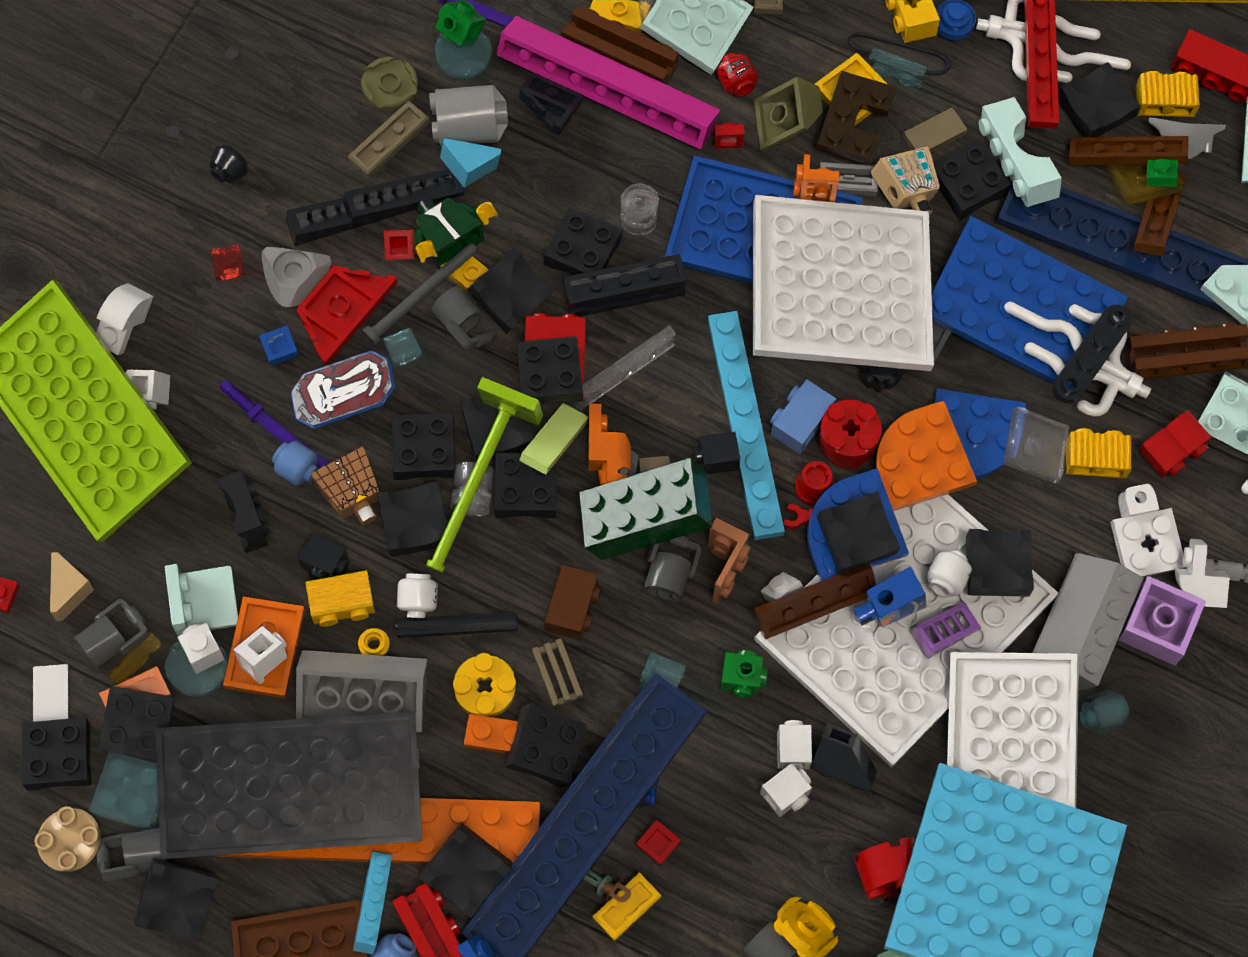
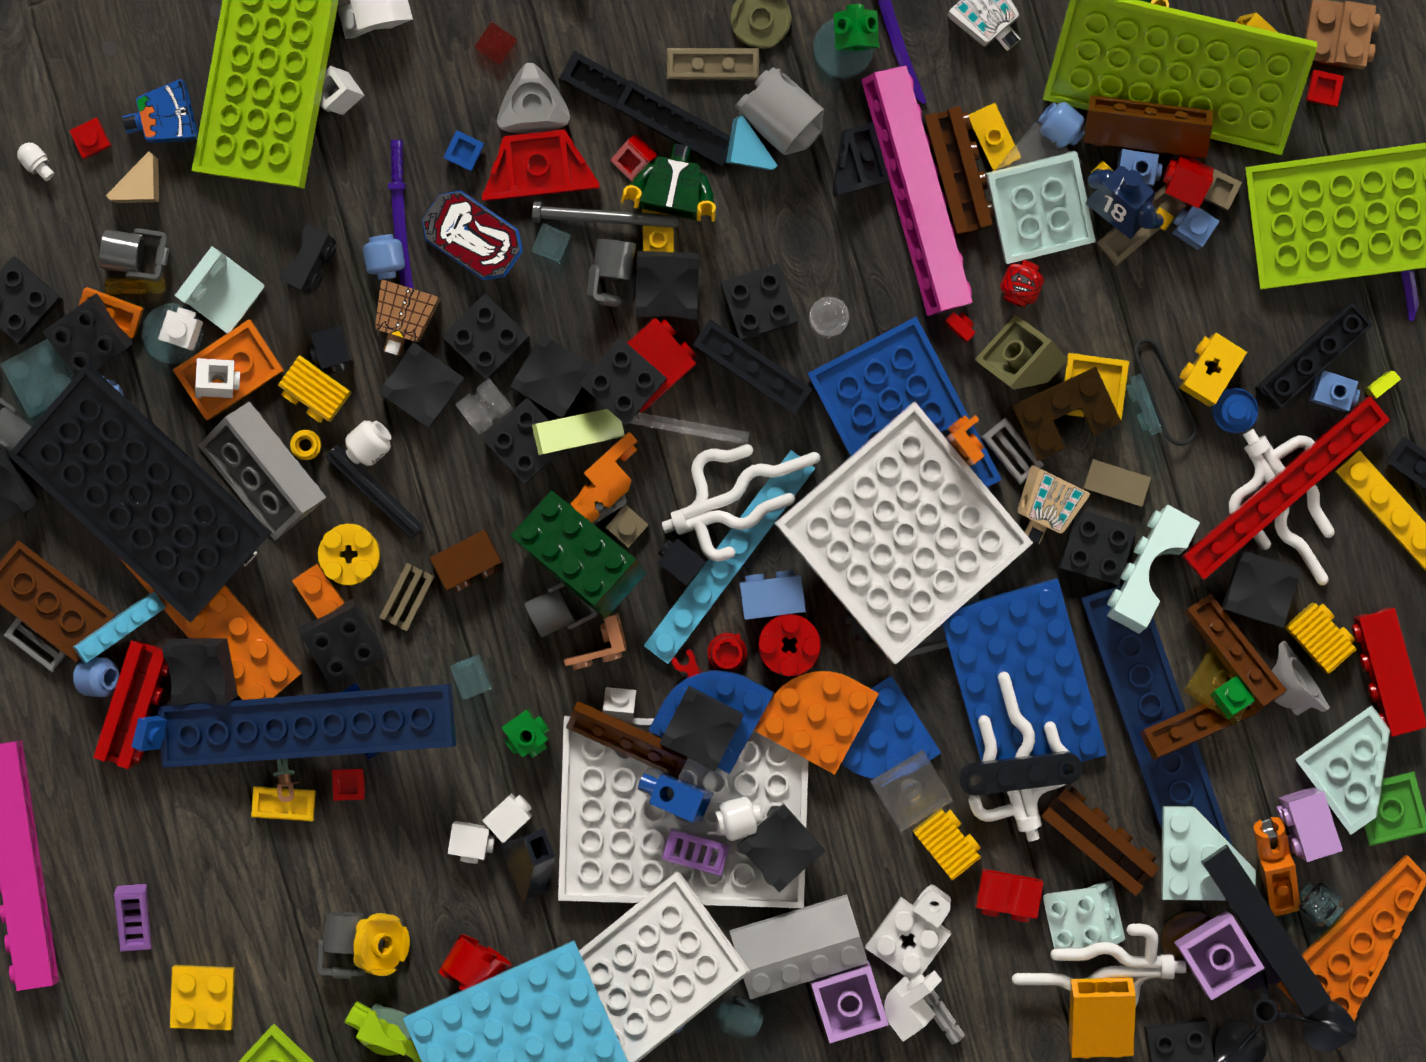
camera: 50 degrees right, 20 degrees up
white sticker [33,664,68,722] -> none
lime tile [426,377,543,573] -> none
none -> blue torso [122,79,198,143]
none -> white plant [662,444,820,562]

